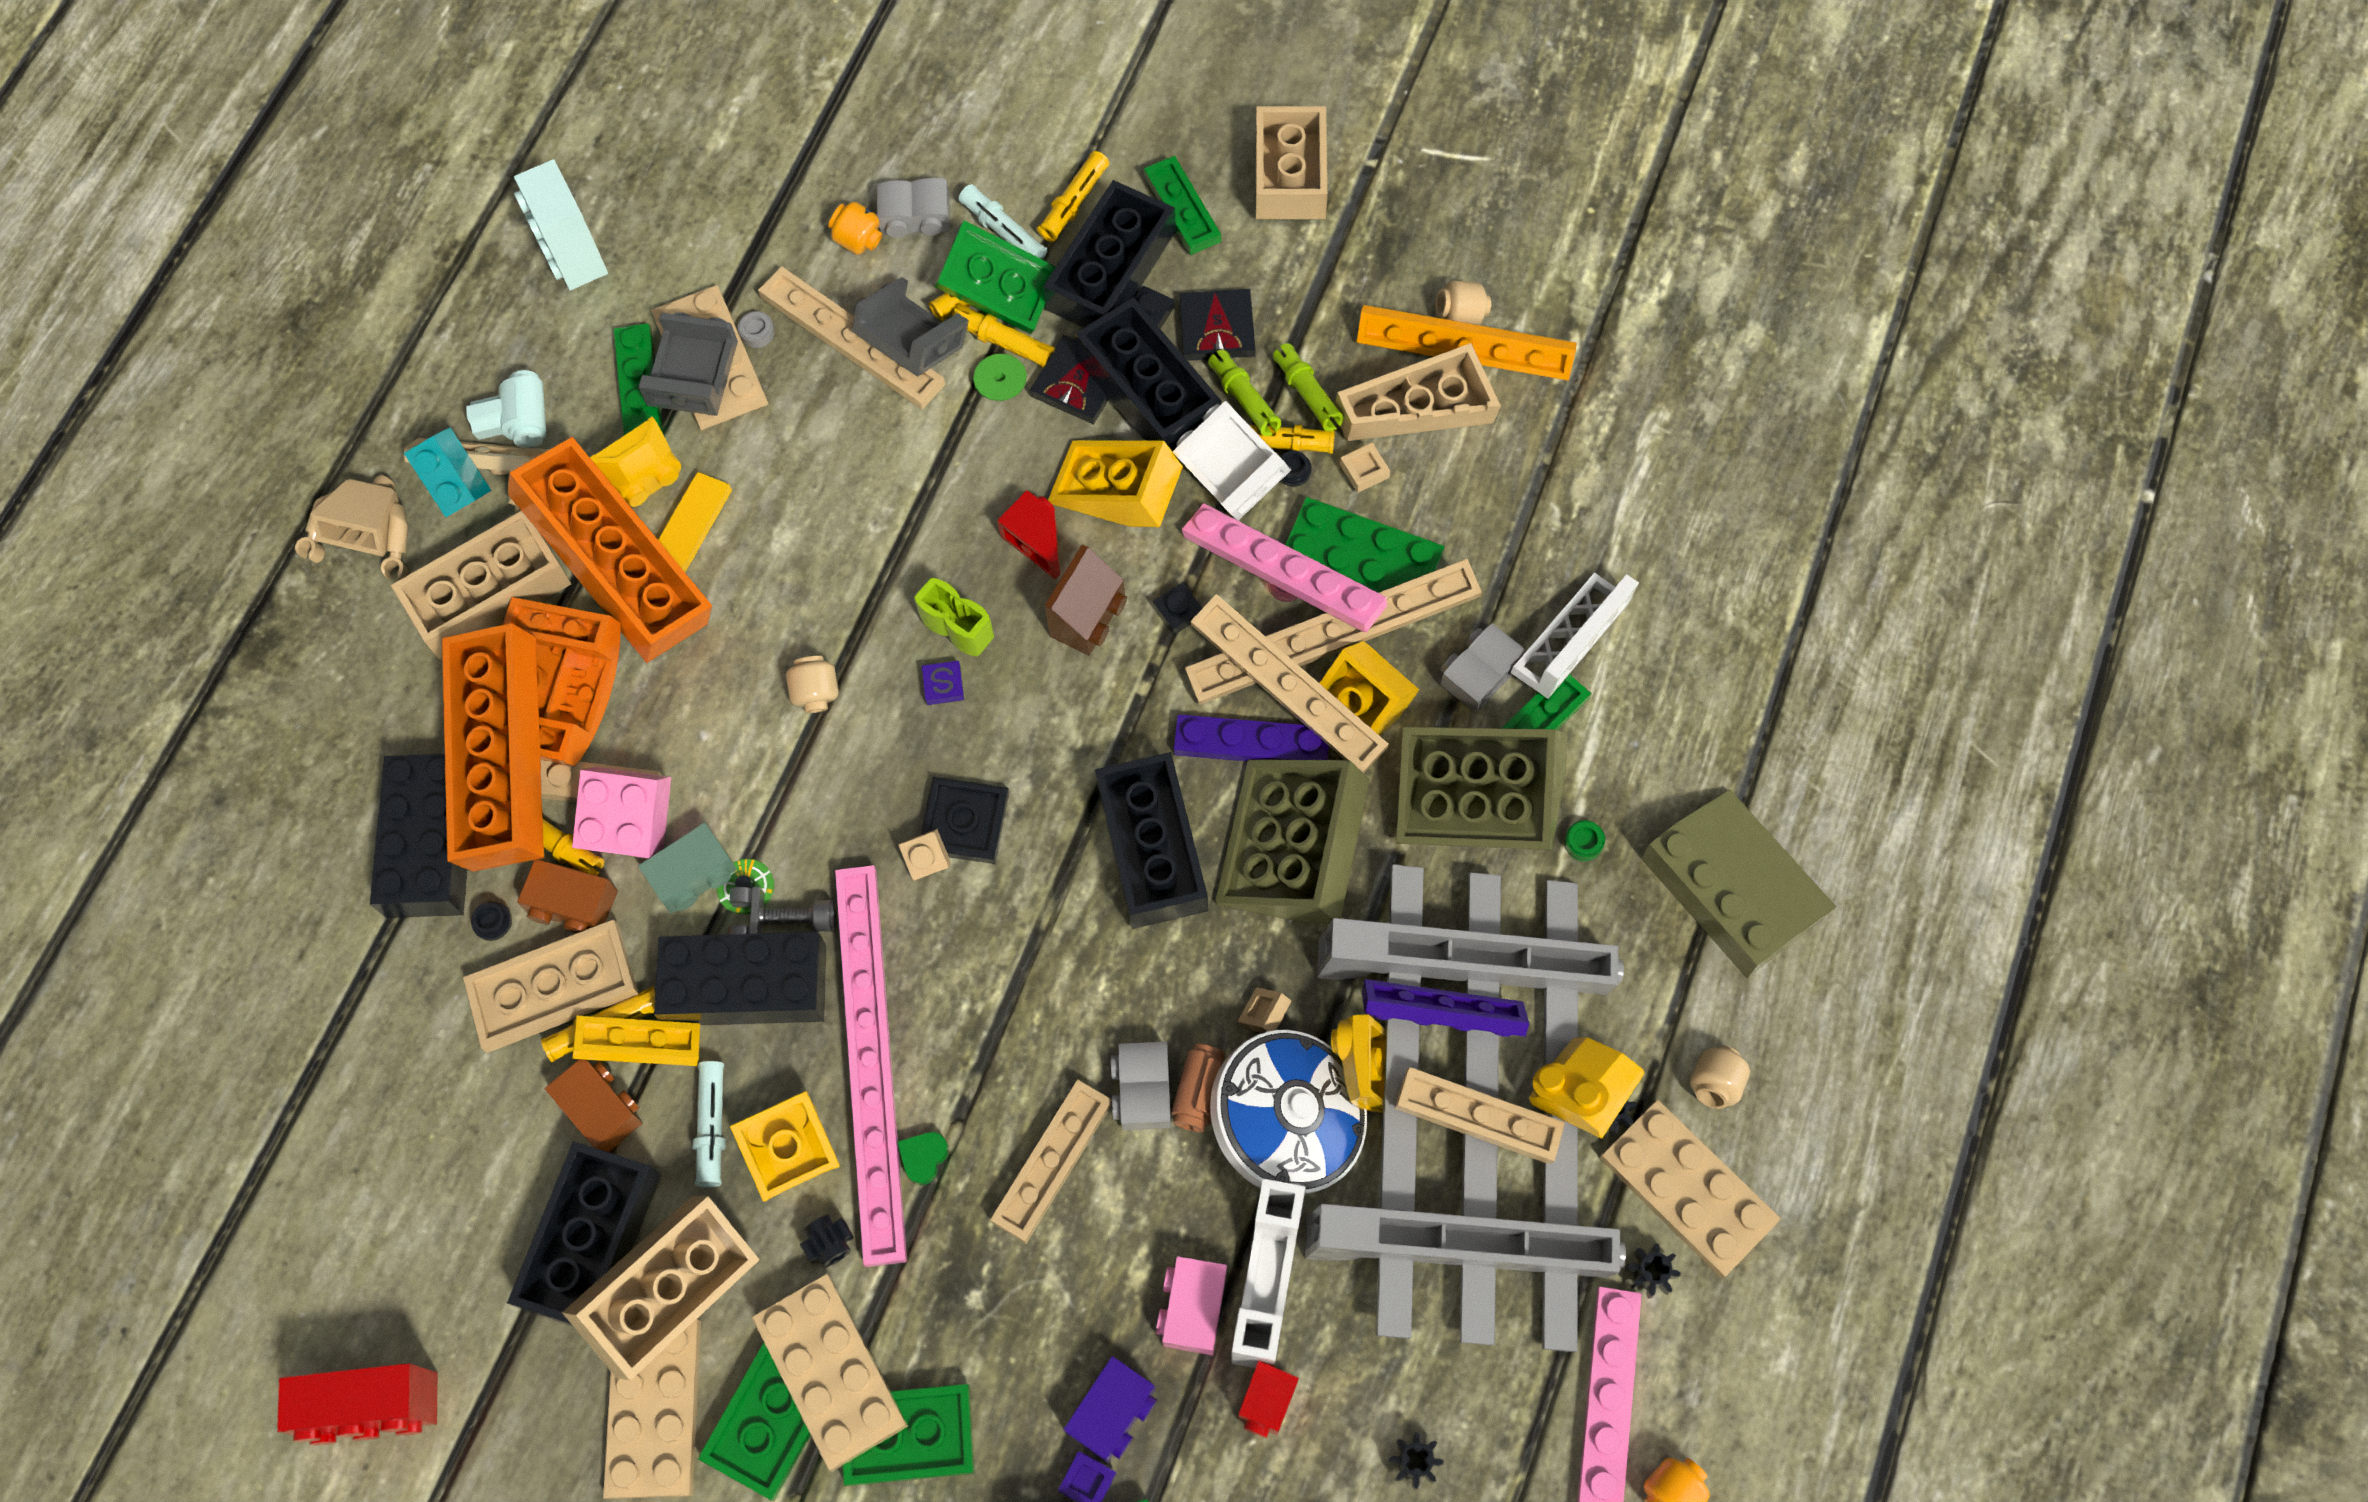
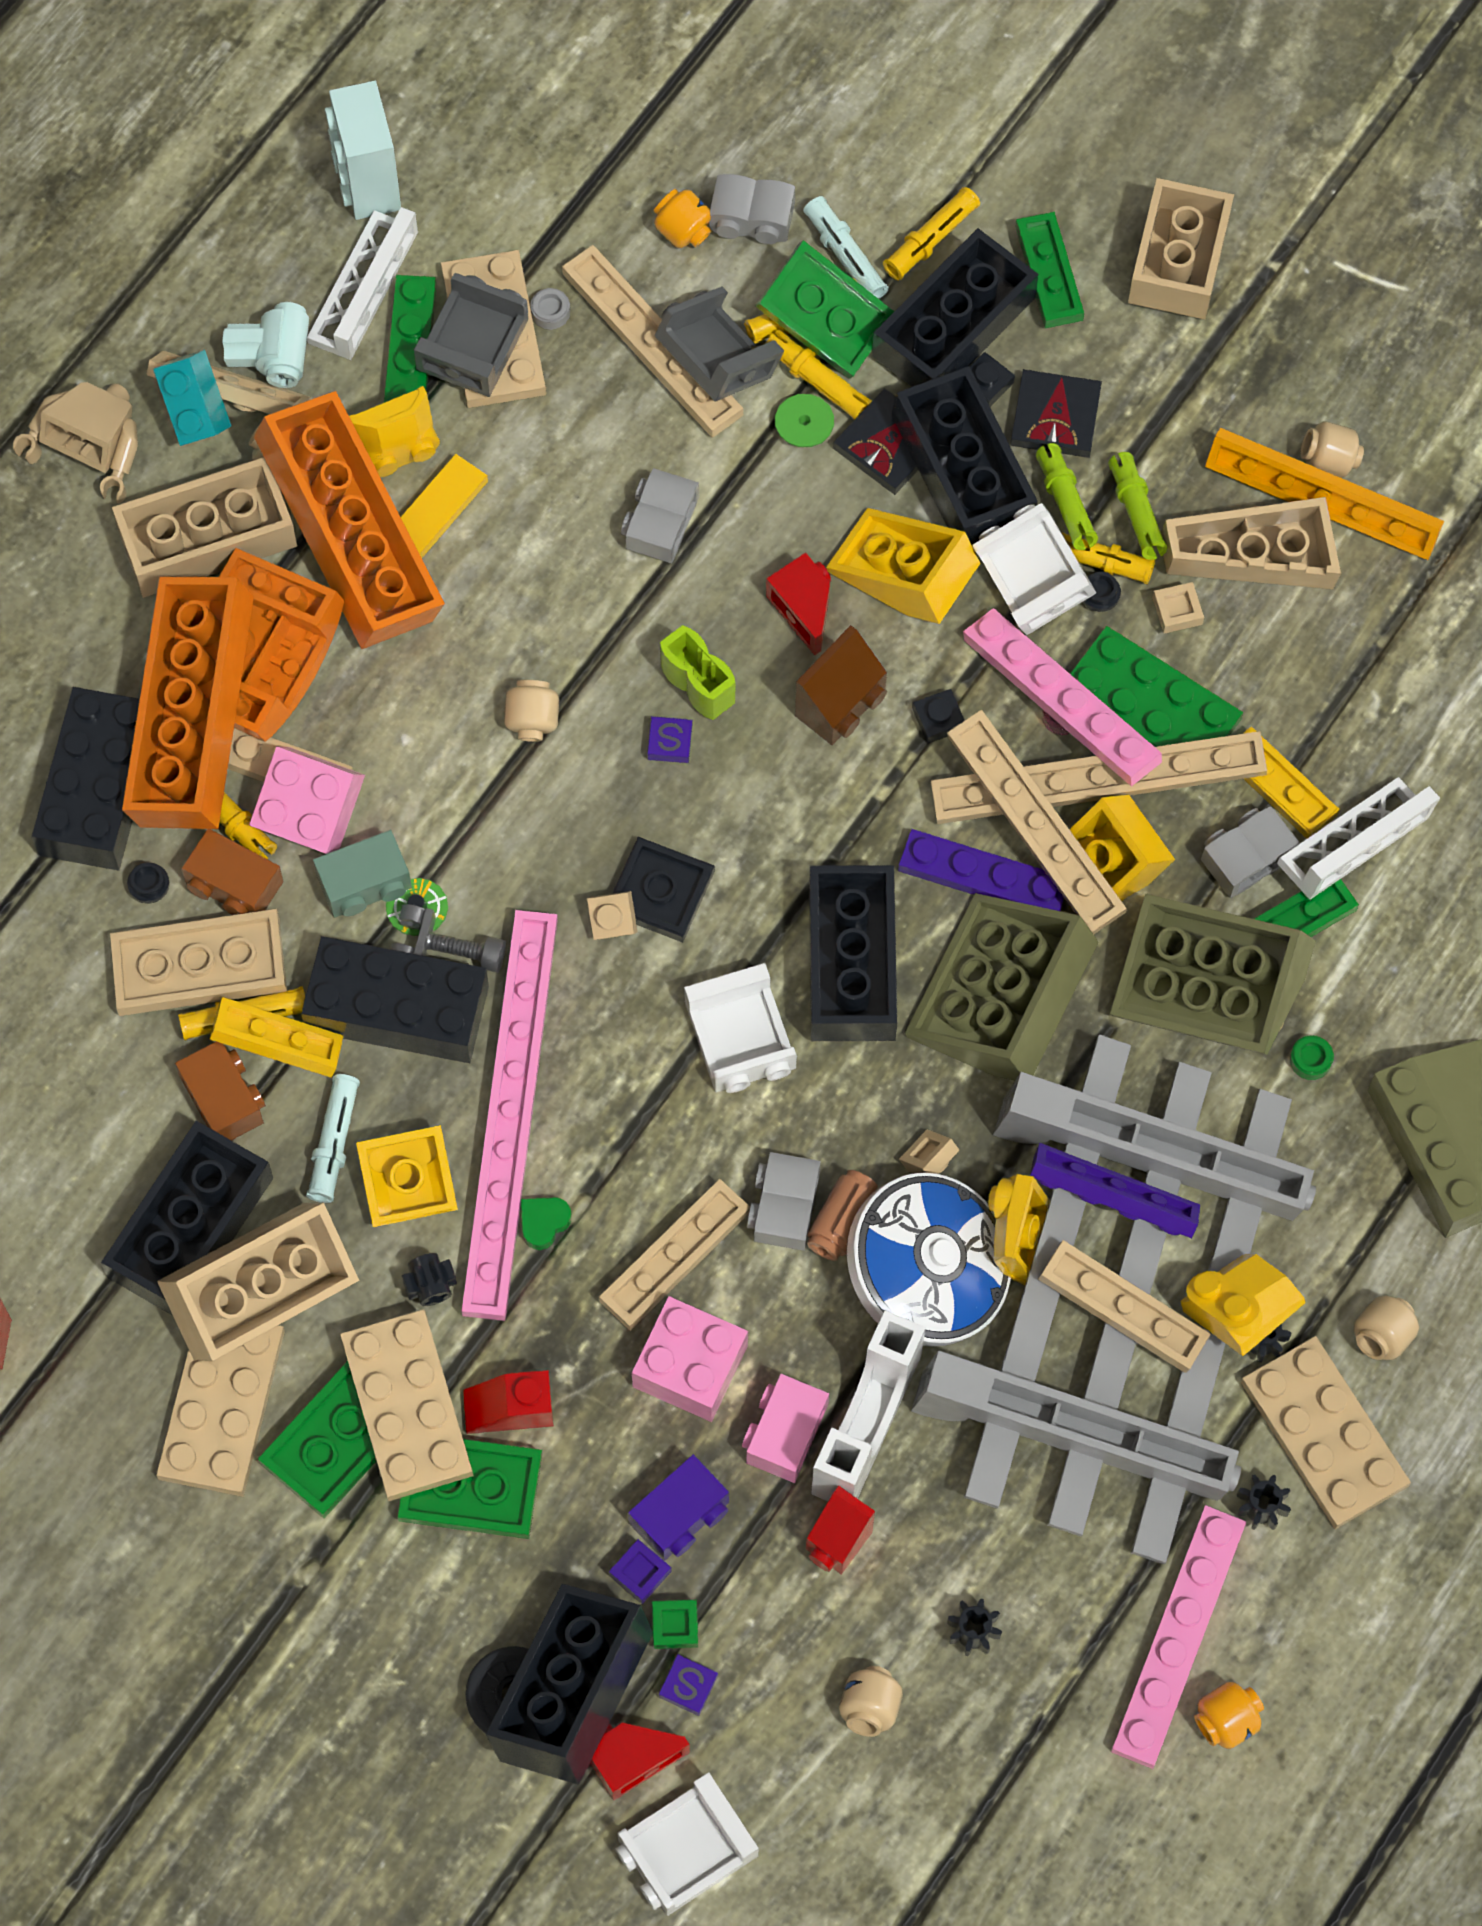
camera: 10 degrees right, 0 degrees up
none -> white fence [307,207,418,360]
none -> red slope [463,1370,554,1434]
none -> light grey brick [621,468,699,564]
none -> bright pink brick [632,1296,748,1422]
none -> white panel [684,963,797,1093]
none -> yellow tile [1243,726,1340,839]

